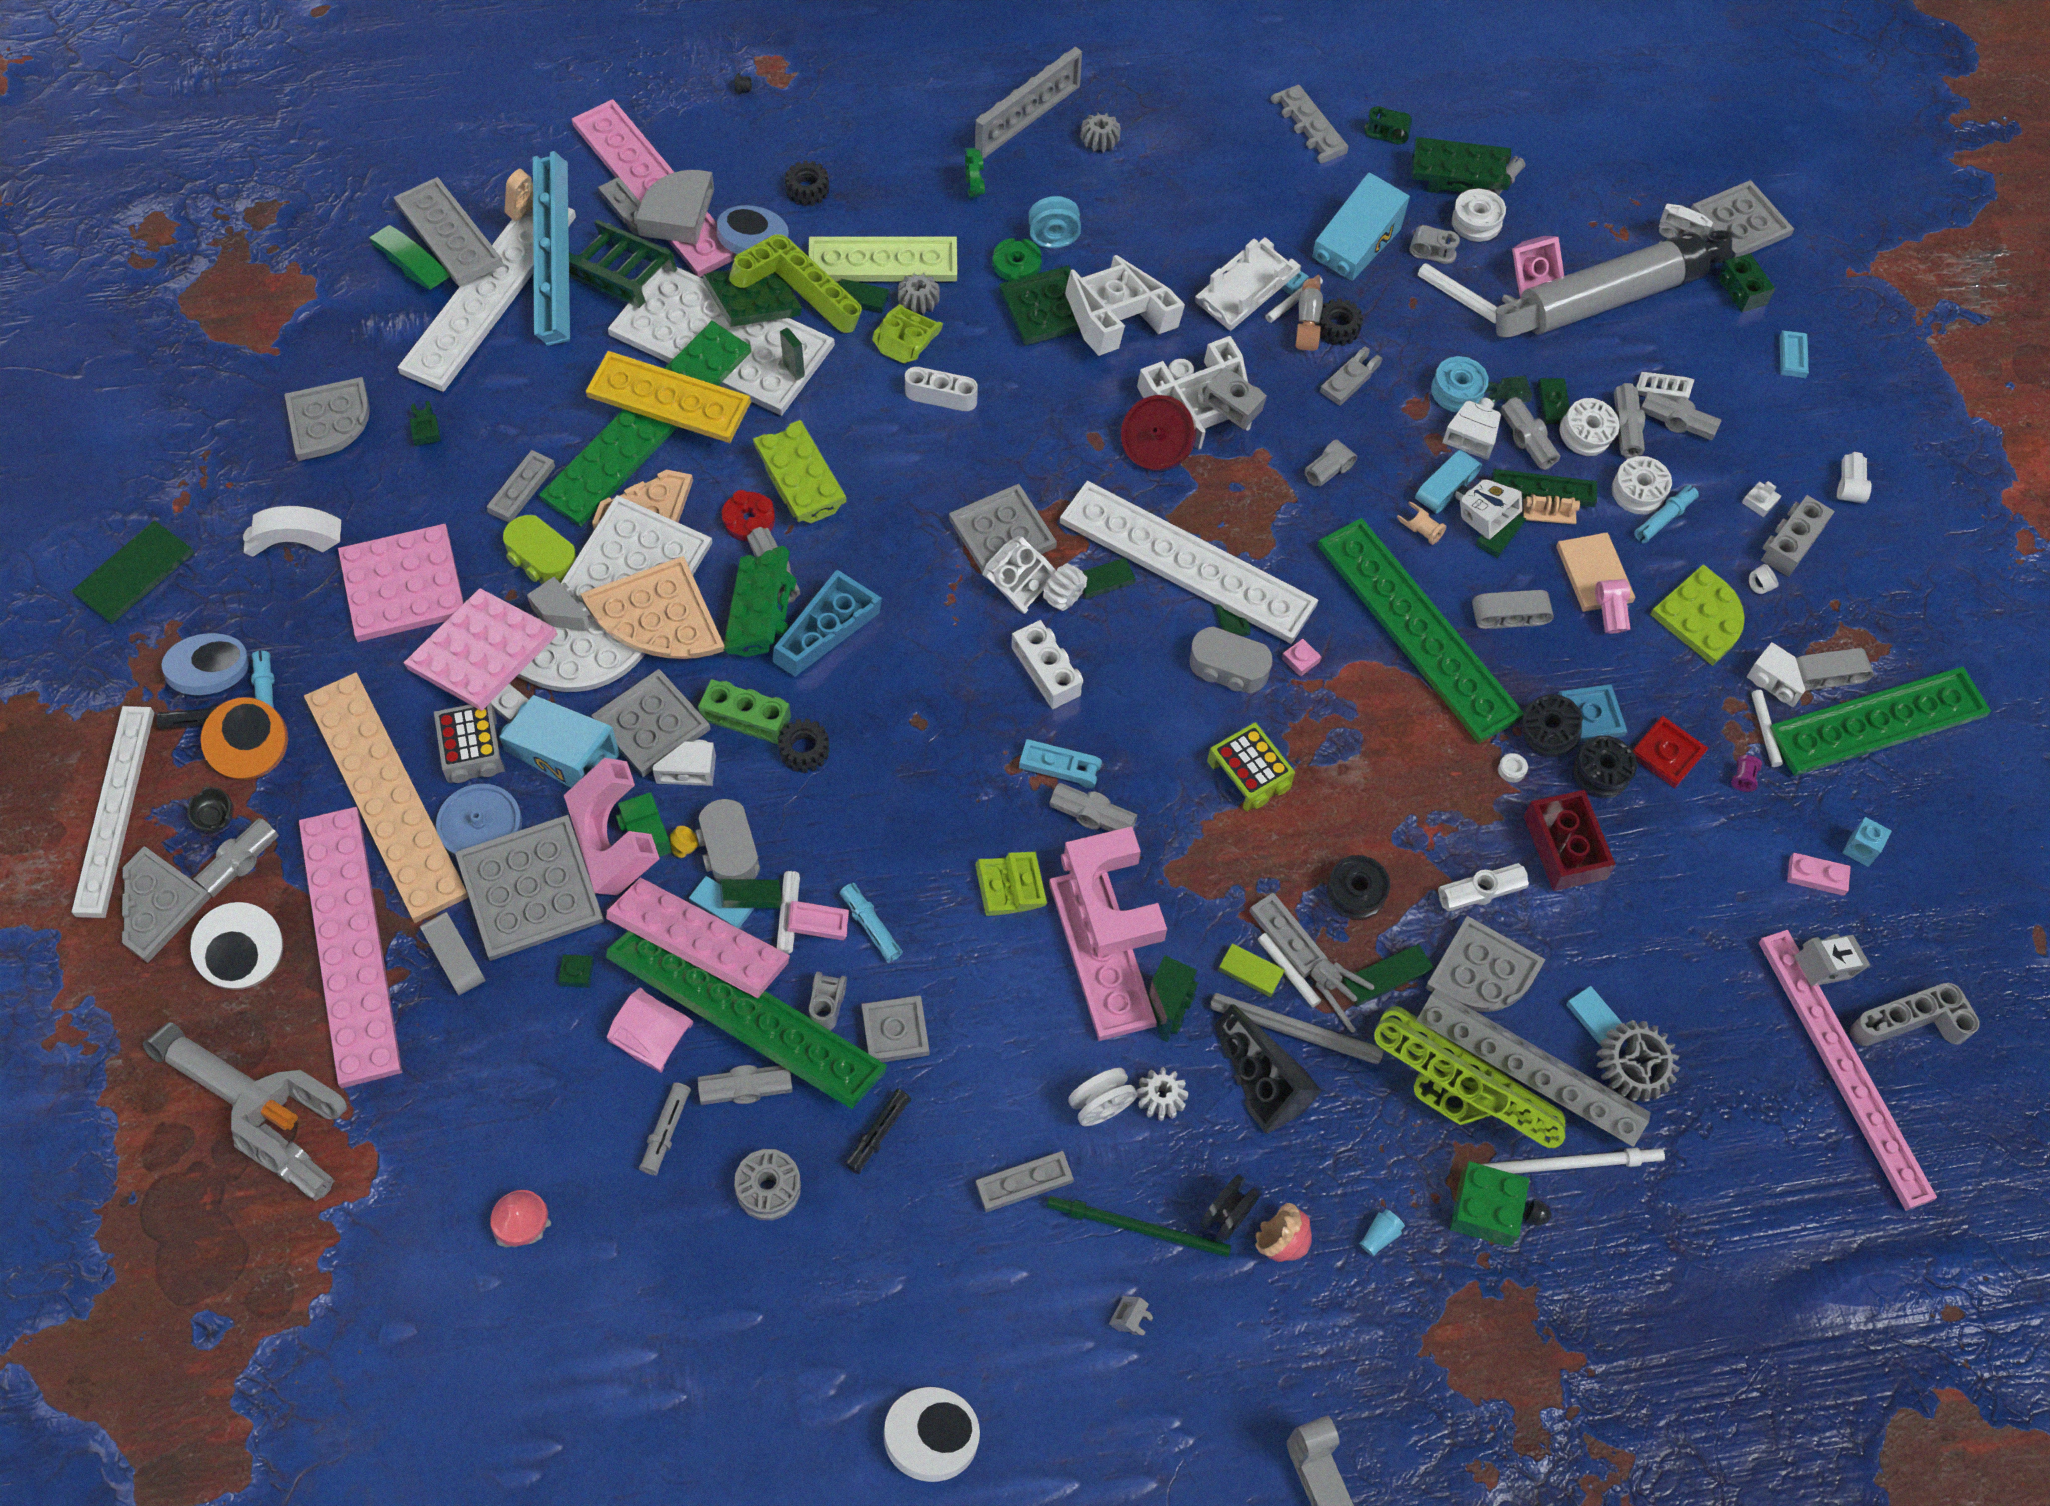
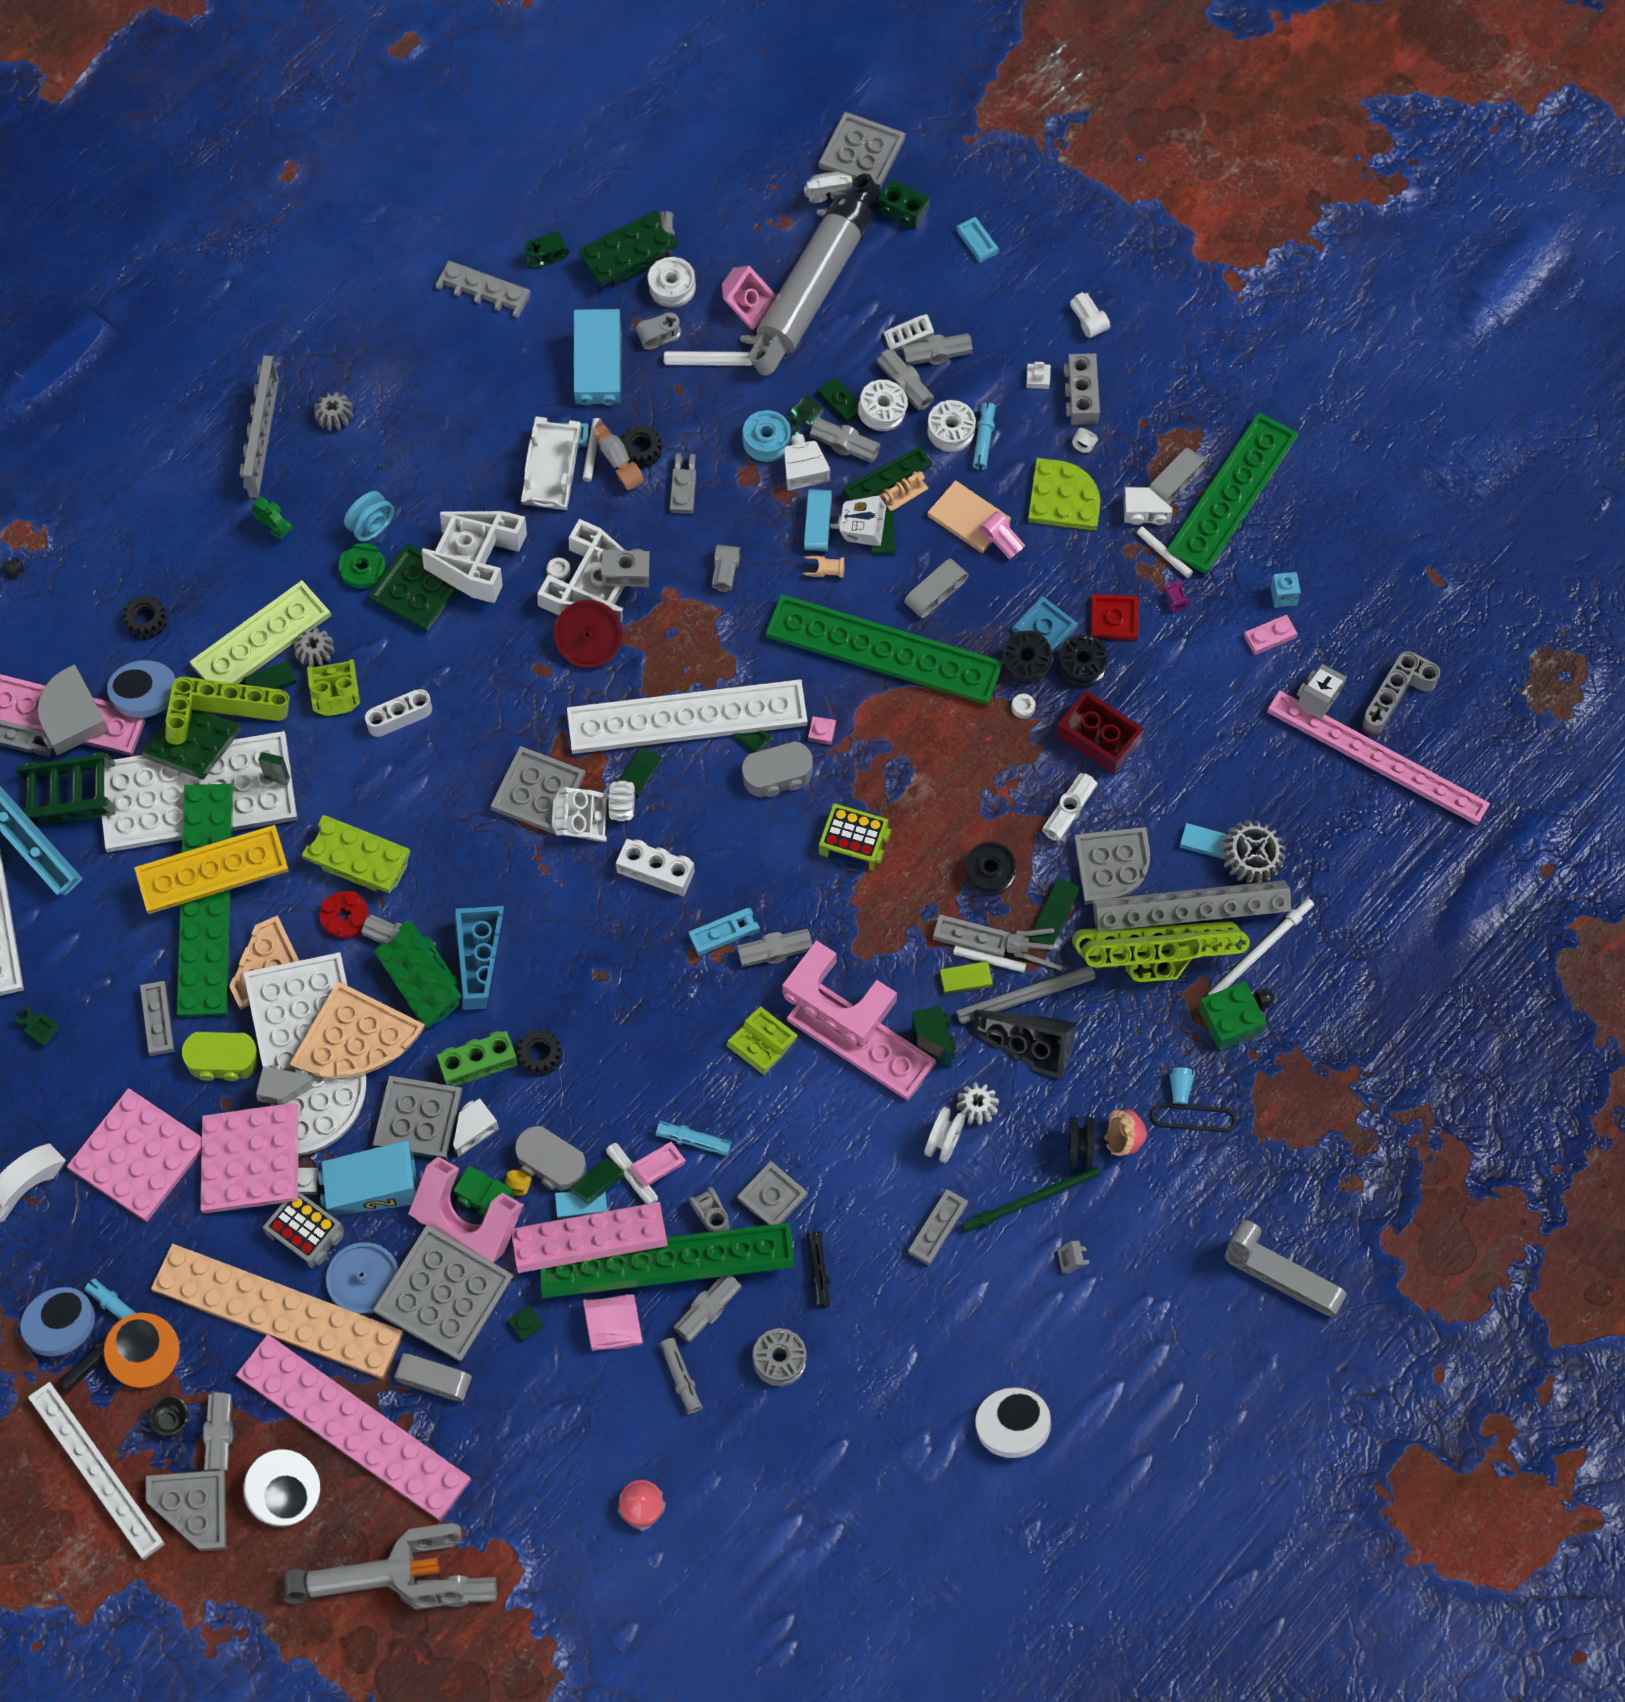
camera: 35 degrees left, 5 degrees up
none -> black piece [1151,1103,1237,1132]

